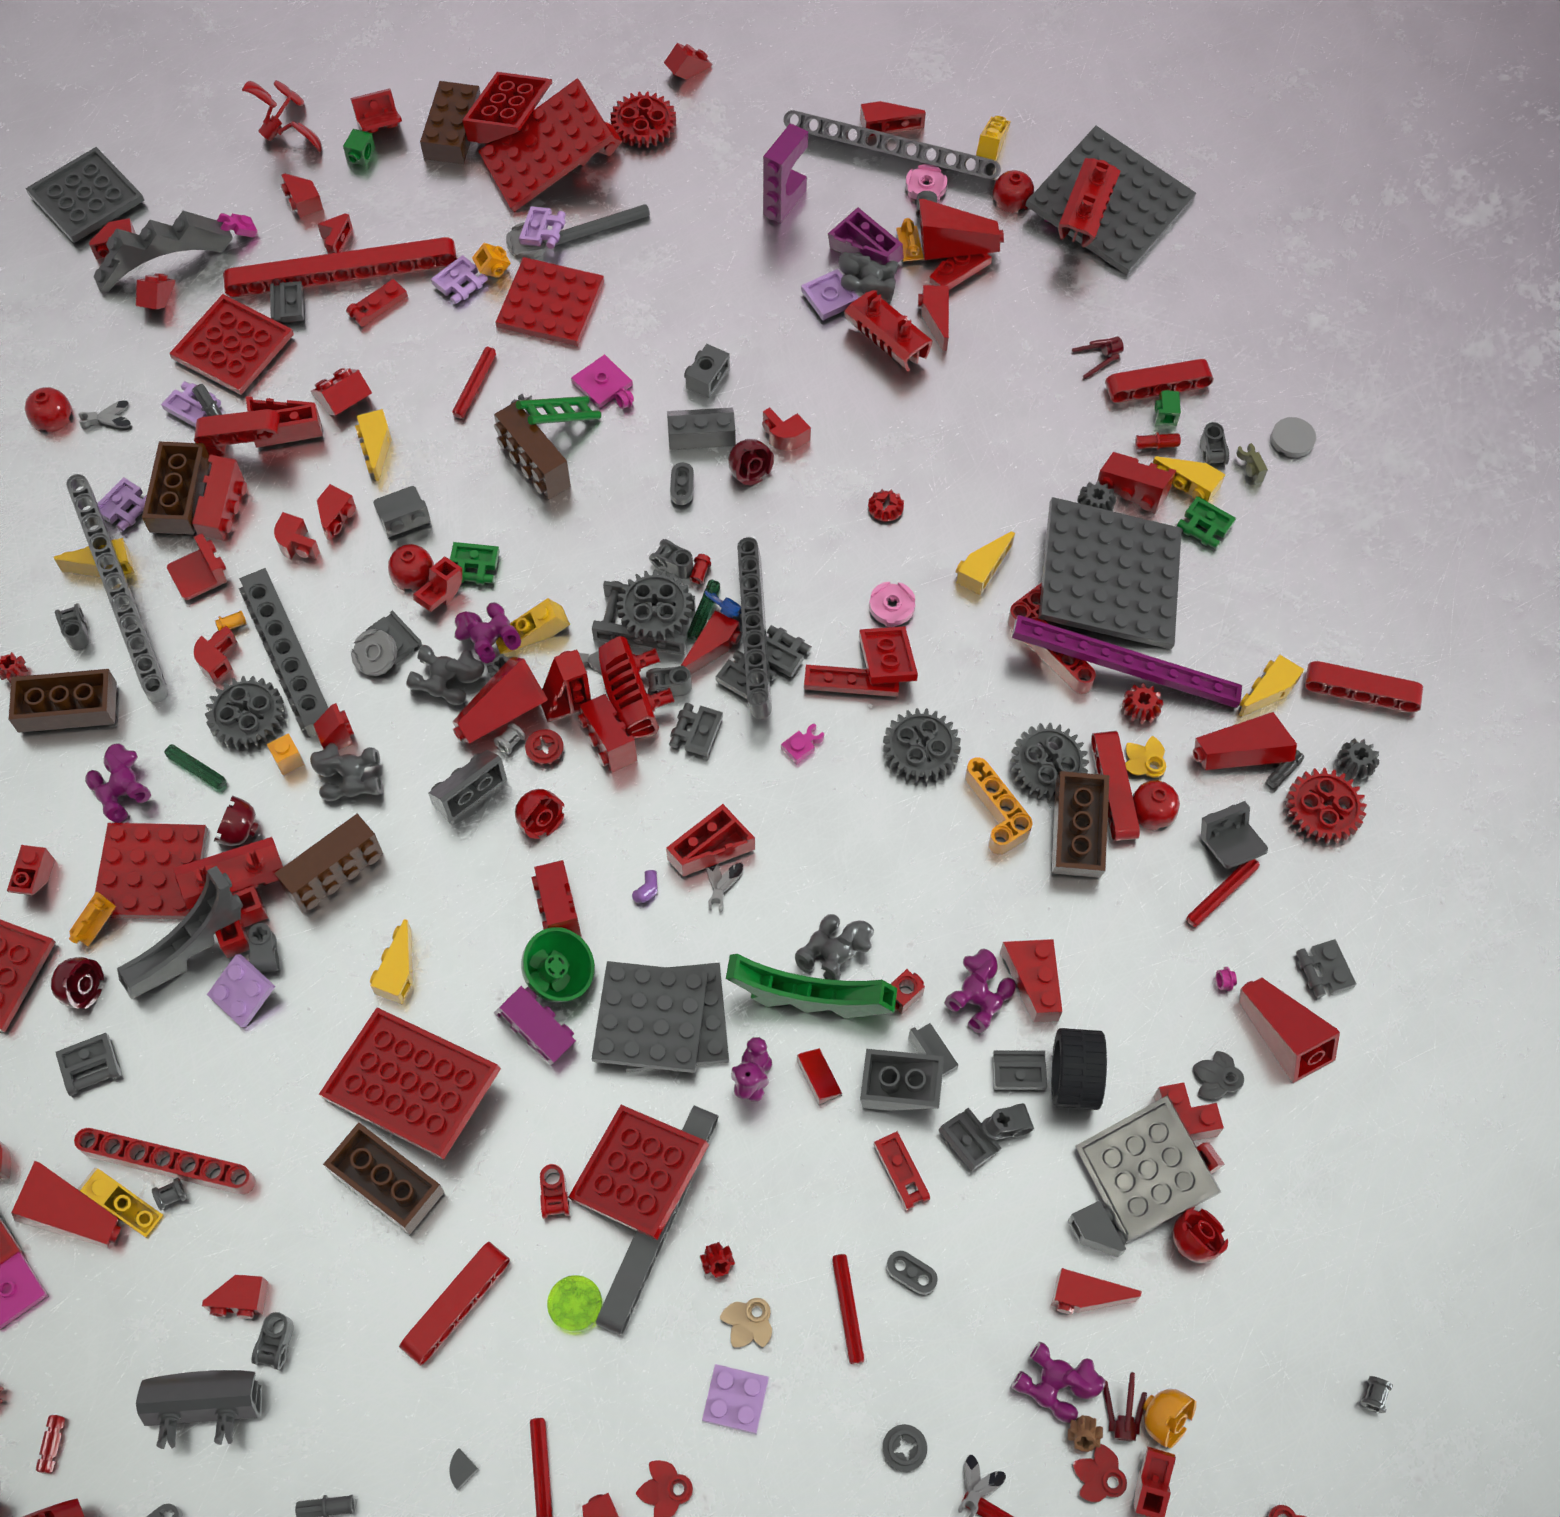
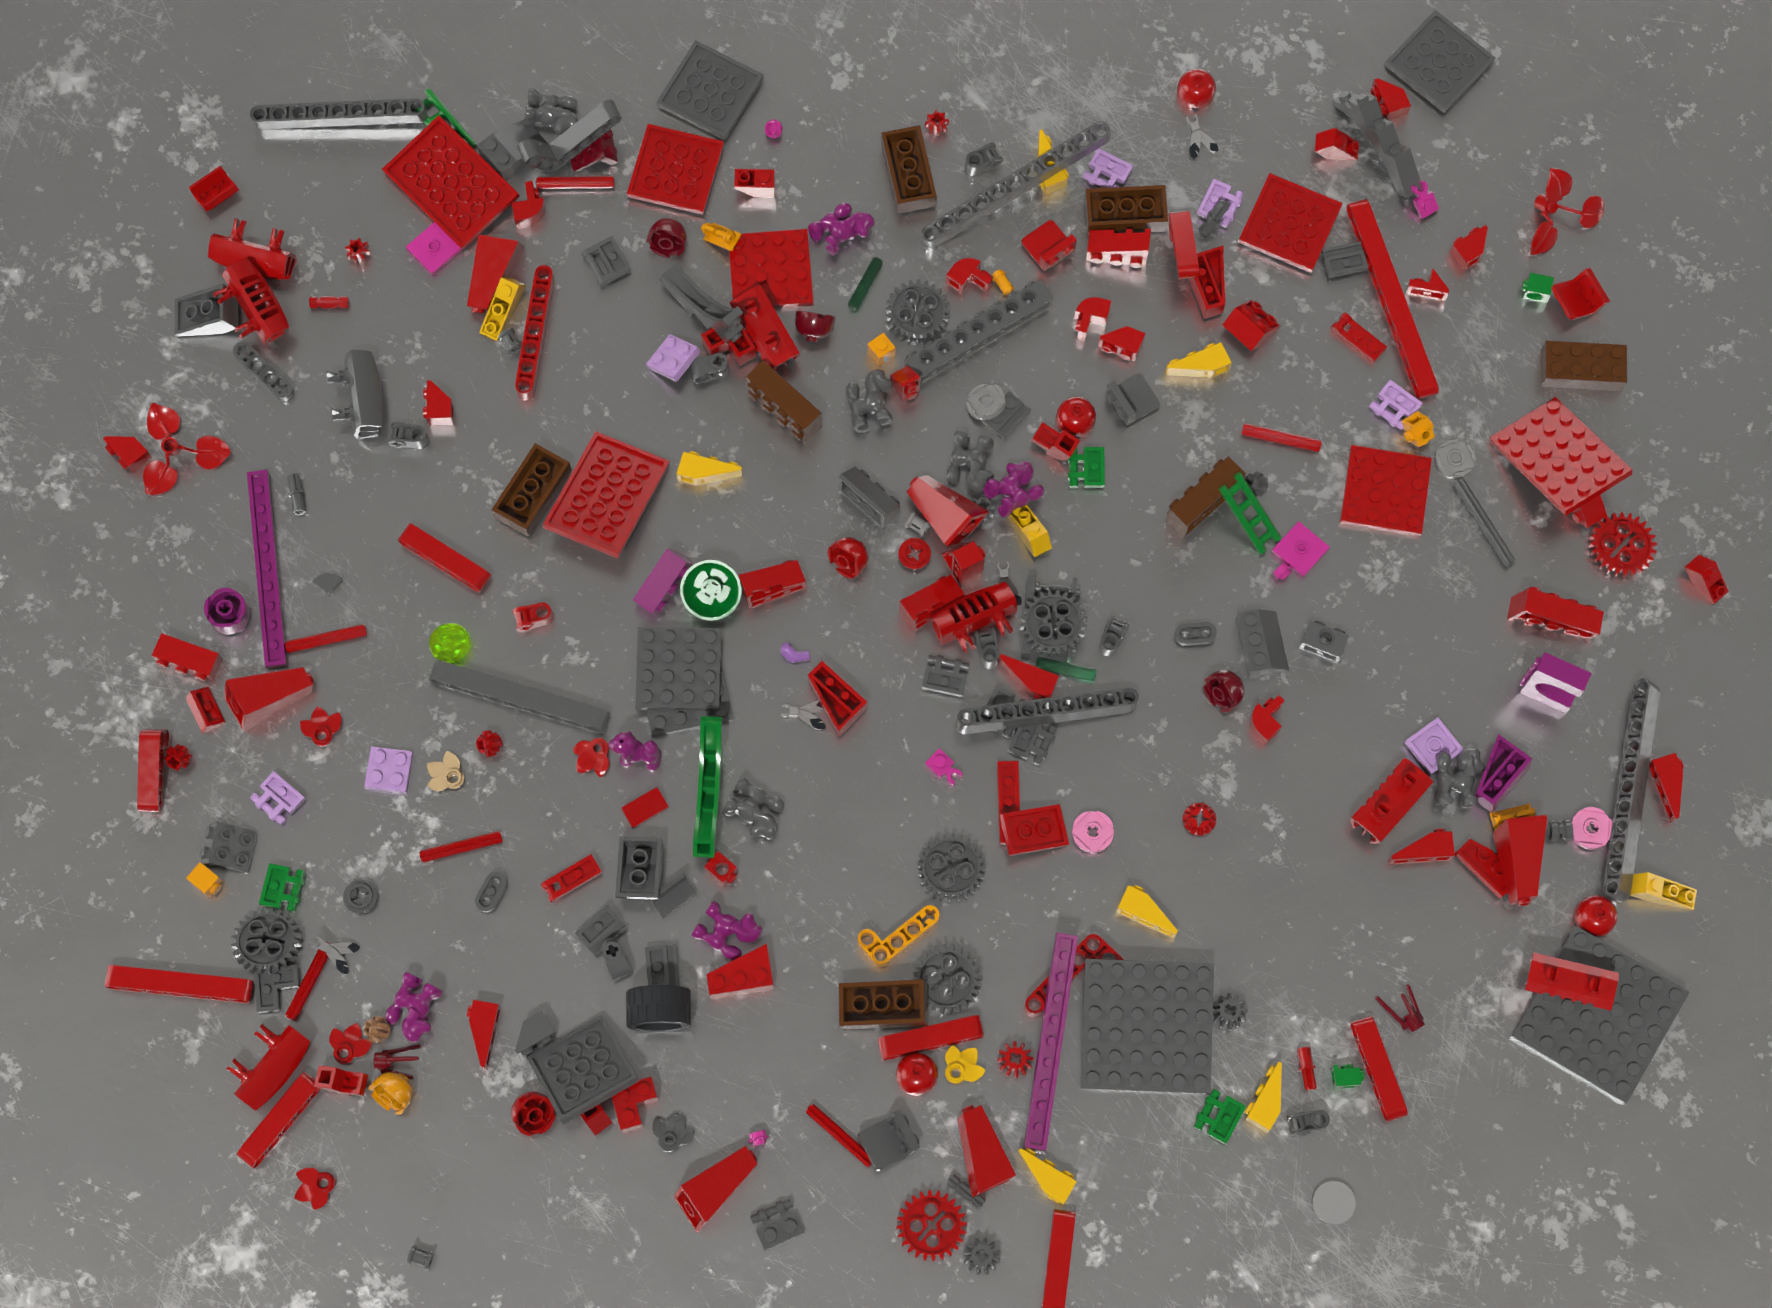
camera: 85 degrees right, 10 degrees up
red slope [462,72,553,144] -> none
lavender plate [519,206,566,249] -> none
red plate [568,1104,709,1240] -> none
red pin [689,554,711,585] -> none
blue plate [705,591,742,618] -> none
red wedge [1097,452,1176,514] -> none
olive plate [1236,443,1268,484] -> none
none -> red plate [573,738,610,777]
none -> red wedge [1507,587,1604,639]

